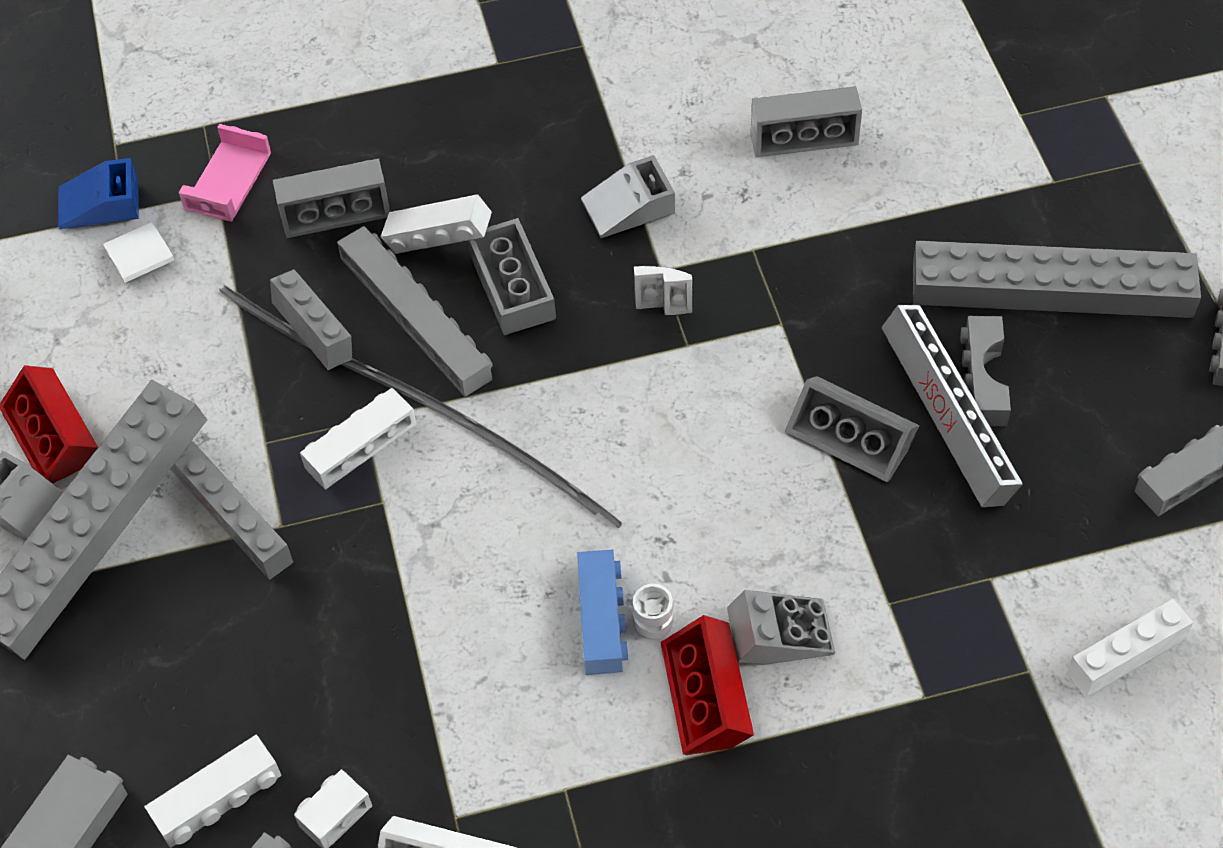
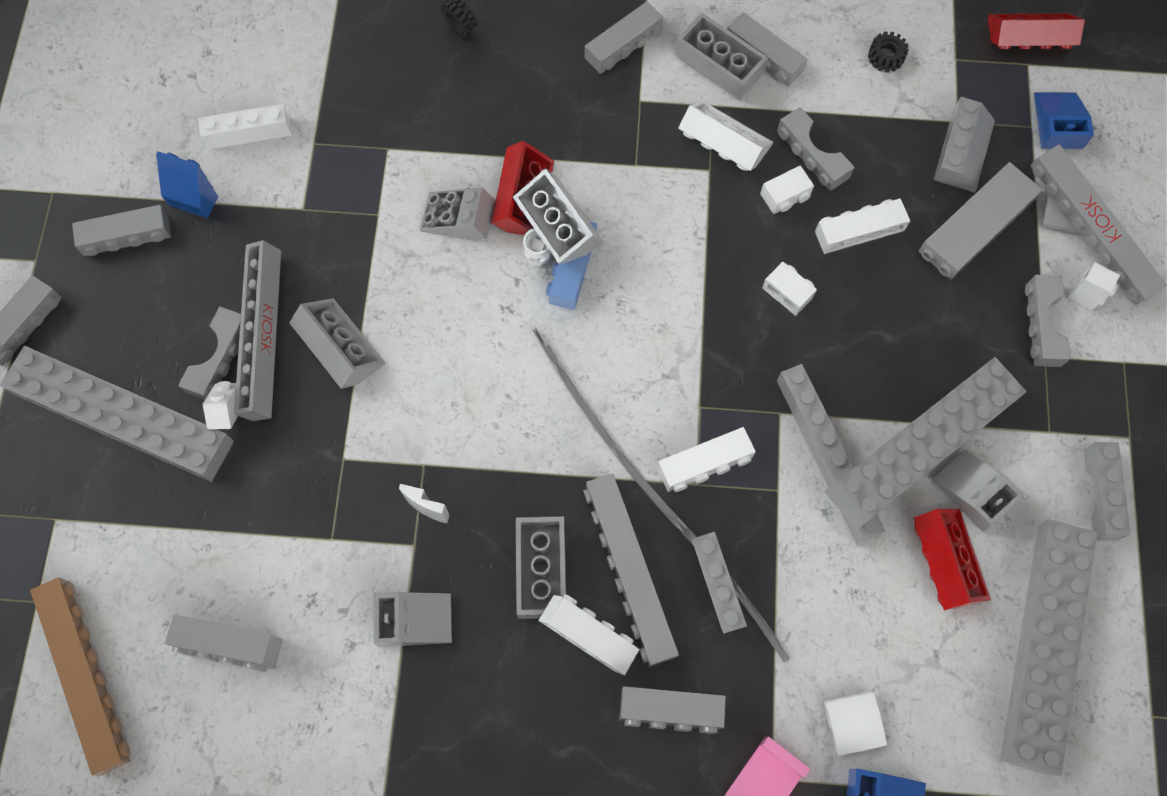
camera: 165 degrees left, 15 degrees up
none -> medium nougat brick [30,577,131,776]
none -> blue slope [156,151,218,219]
none -> white brick [203,381,238,429]
none -> light grey slope [513,168,603,265]
none -> white brick [762,262,817,316]

